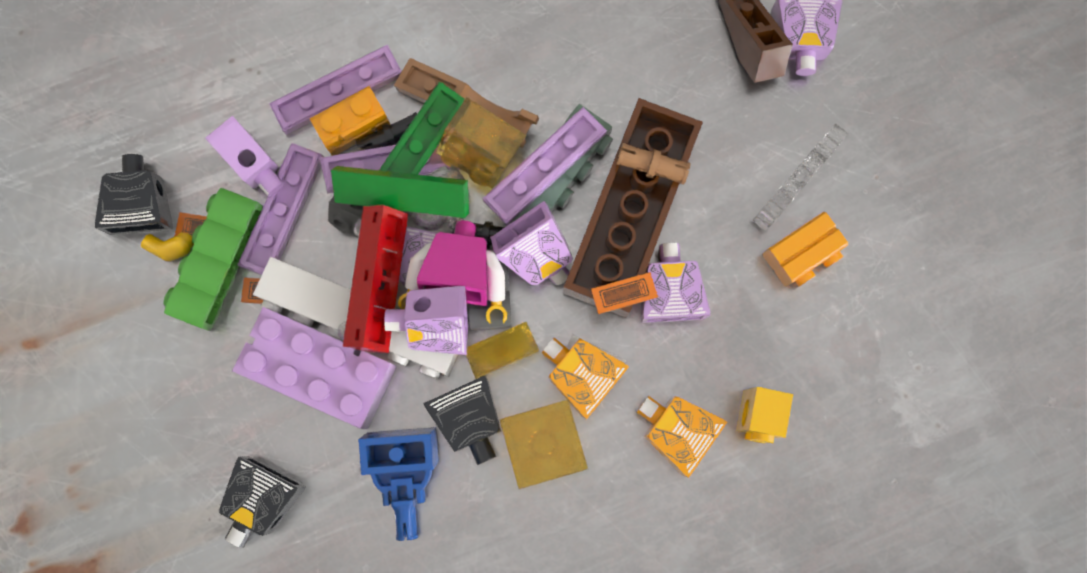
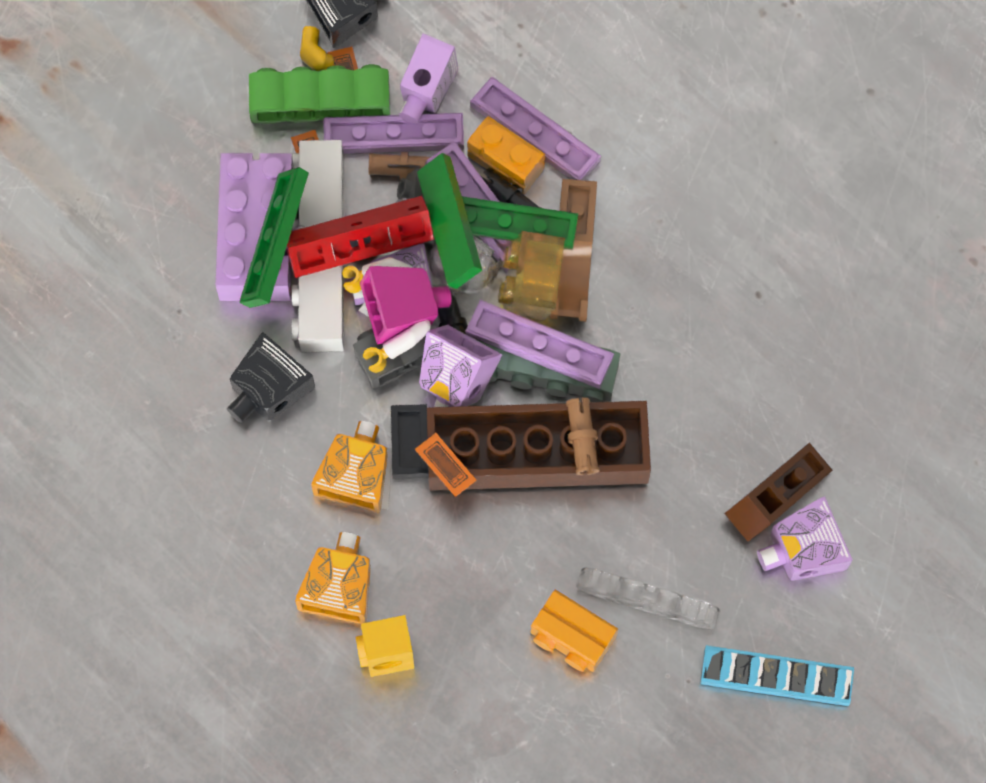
camera: 65 degrees right, 10 degrees down
black torso [219,456,306,548] -> none
blue brick [358,427,439,541] -> none
lavender torso [385,286,468,355] -> none
clear yellow slope [466,322,540,379] -> none
clear yellow brick [499,399,588,489] -> none
lavender torso [640,243,710,323] -> none
none -> green tile [240,167,309,308]
none -> medium nougat pin [368,152,431,180]
none -> black tile [391,404,429,479]
none -> tile [700,645,854,706]

